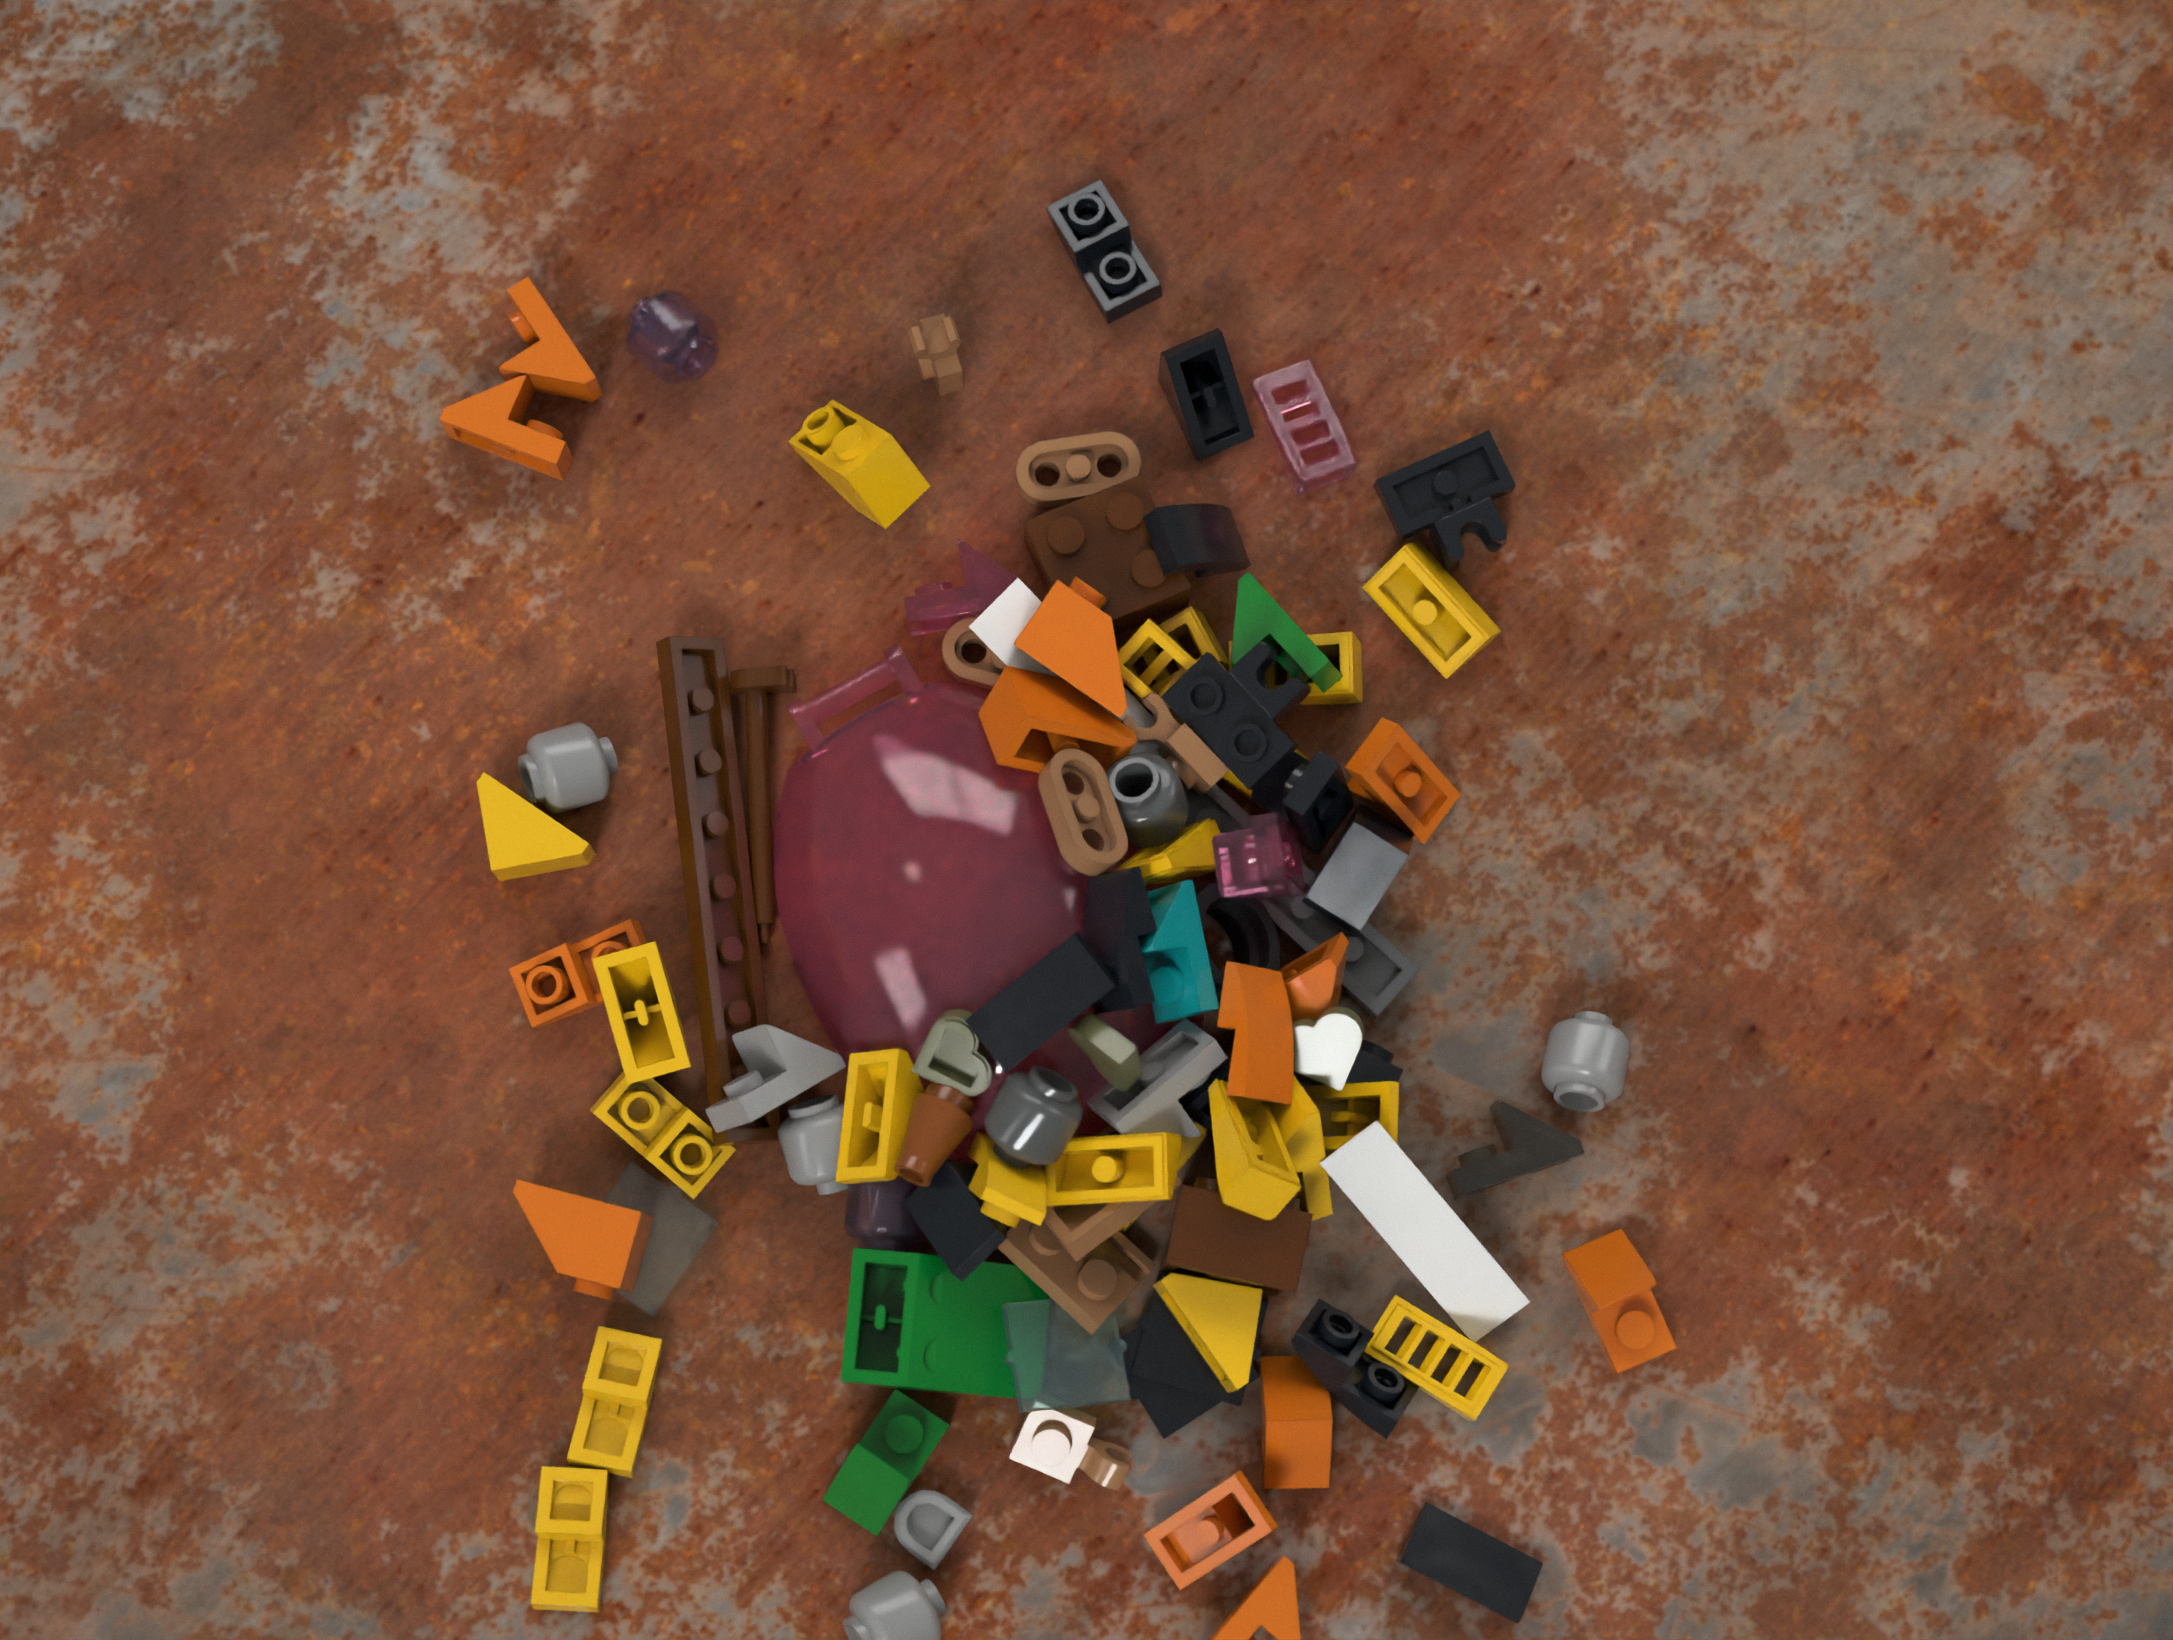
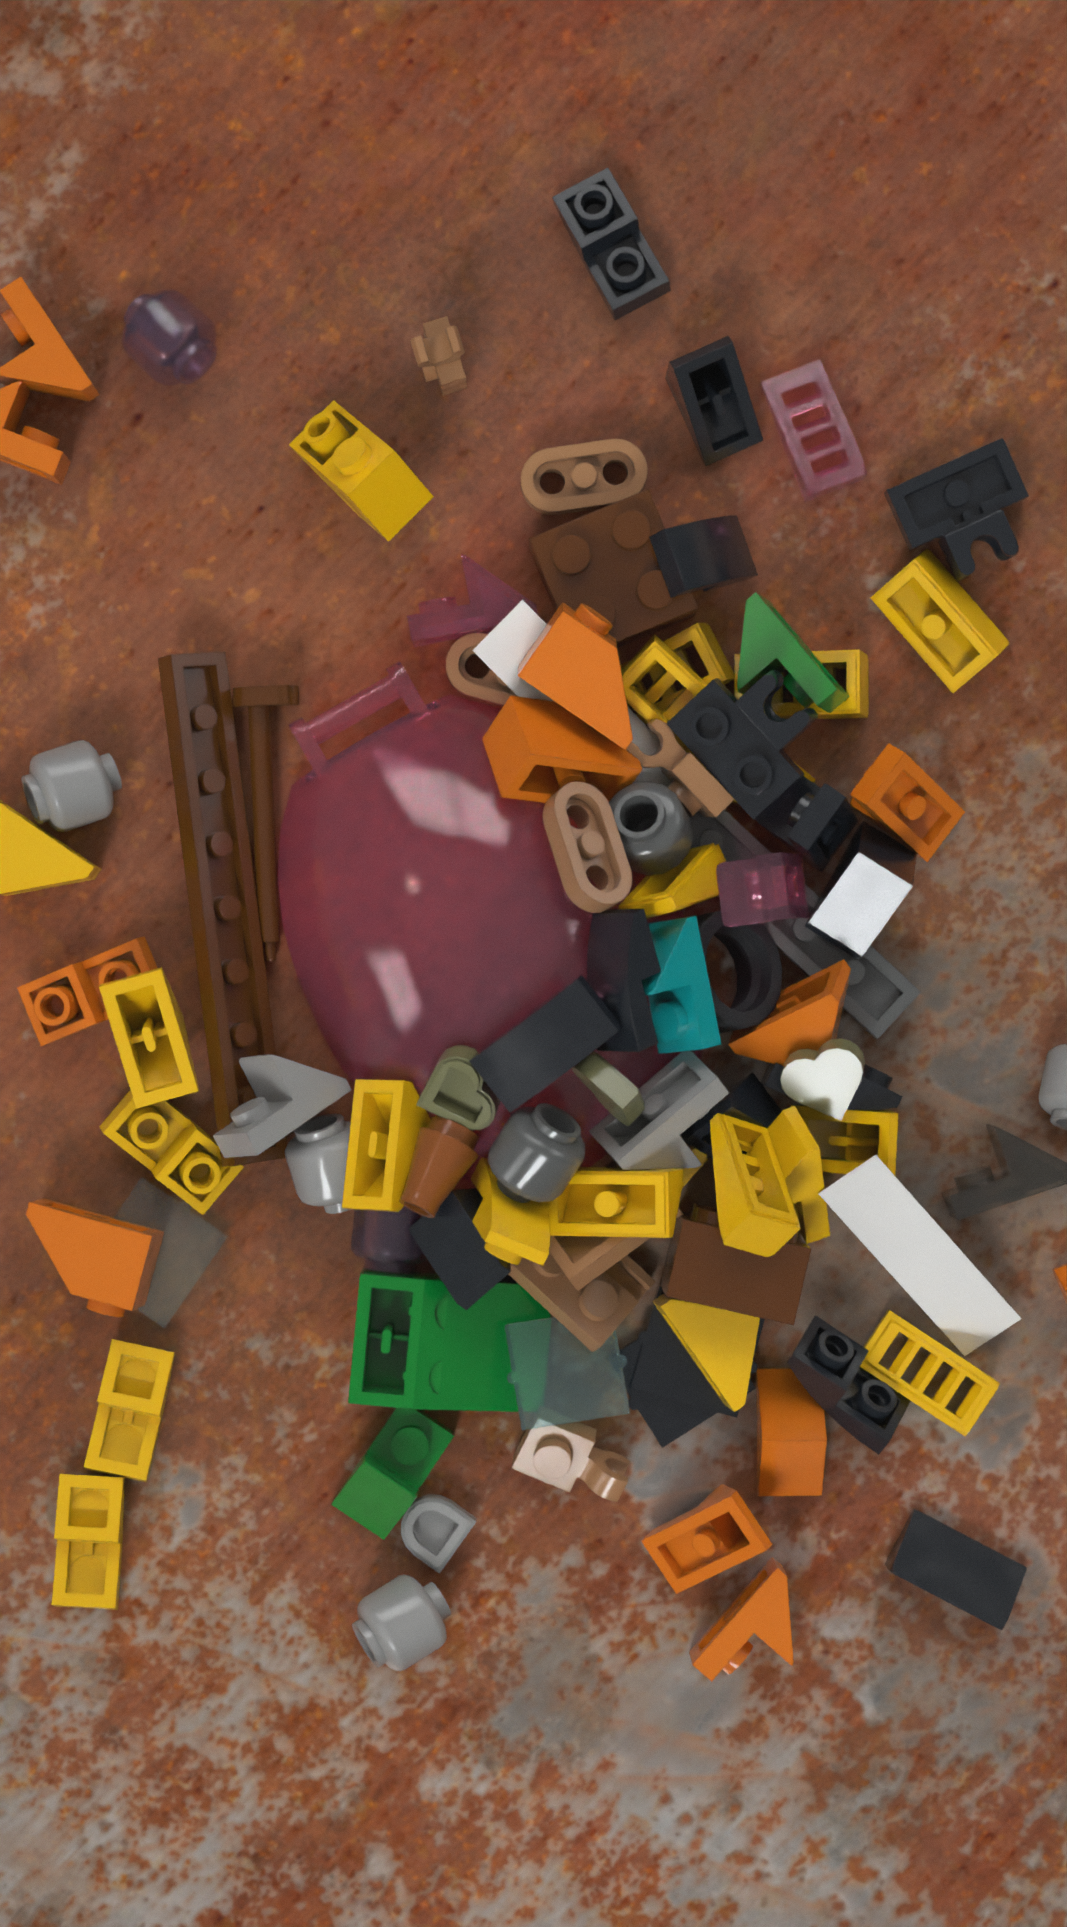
camera: 10 degrees right, 10 degrees up
orange slope [1217,962,1294,1105] -> none

